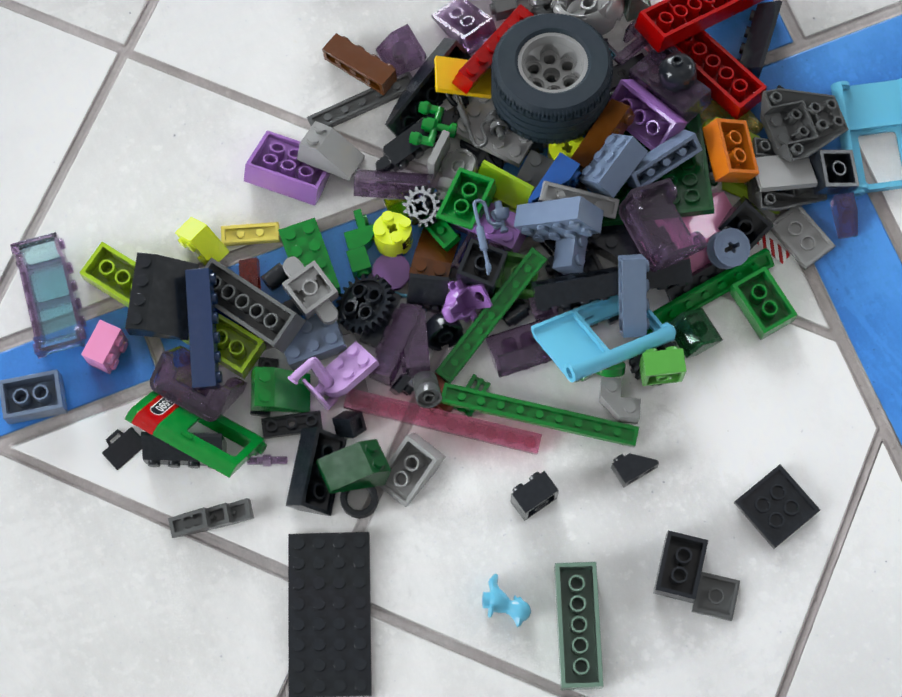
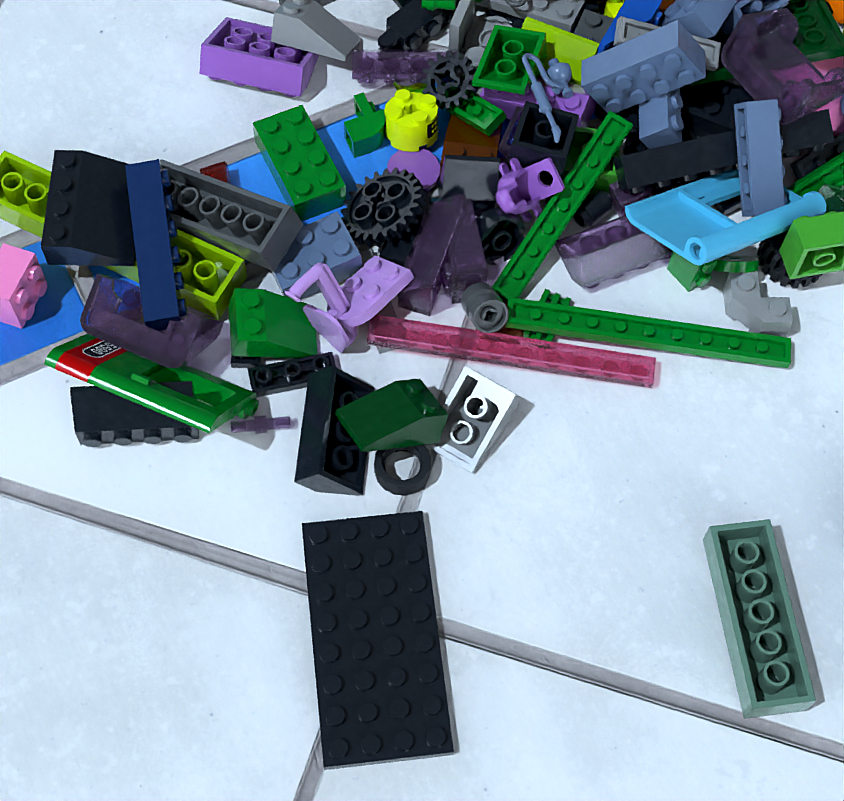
camera: 10 degrees left, 10 degrees down
black piece [102,427,142,470] -> none
dark grey slope [168,498,254,538] -> none
neon yellow brick [175,217,230,266] -> none
light yellow tile [221,222,280,246] -> none
black brick [261,263,289,292] -> none
light grey brick [282,257,339,325] -> none
black panel [332,411,367,438] -> none
green brick [346,246,372,279] -> none
black tile [389,373,414,396] -> none
medium azure animal [482,574,531,628] -> none
black brick [510,471,559,521] -> none
black slope [611,453,659,488] -> none

